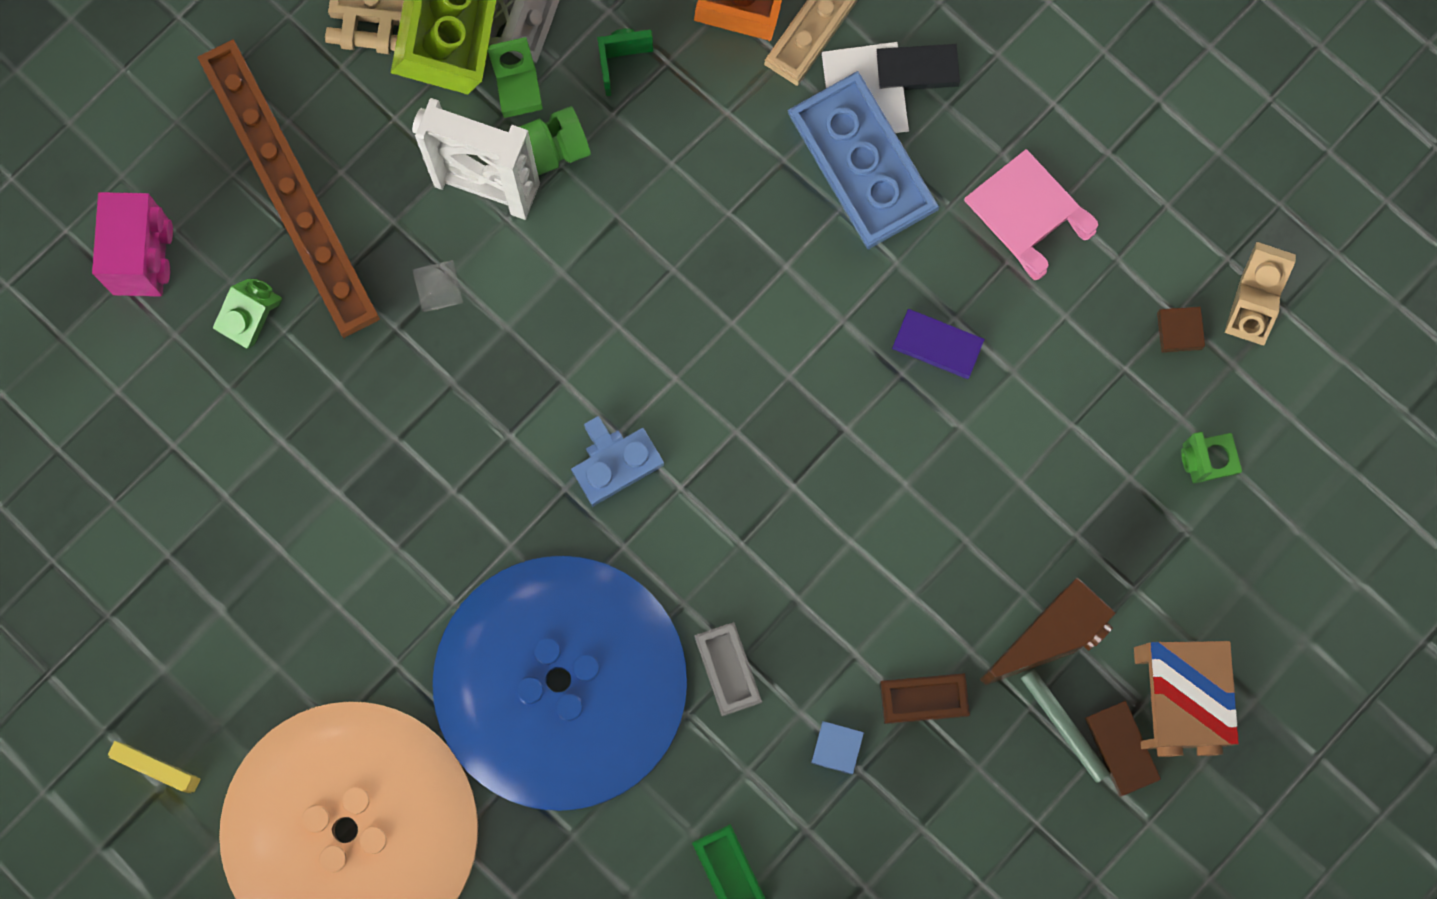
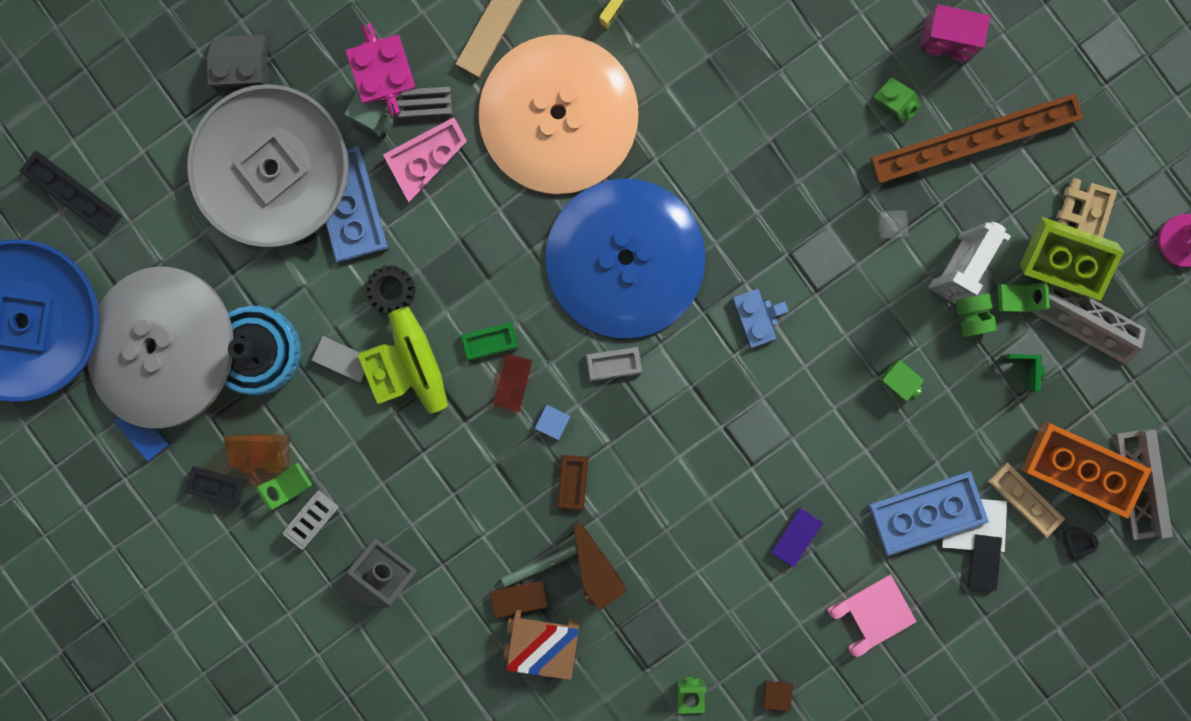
camera: 100 degrees right, 10 degrees up
none -> clear red tile [494,354,533,412]
none -> bright green brick [877,360,924,401]

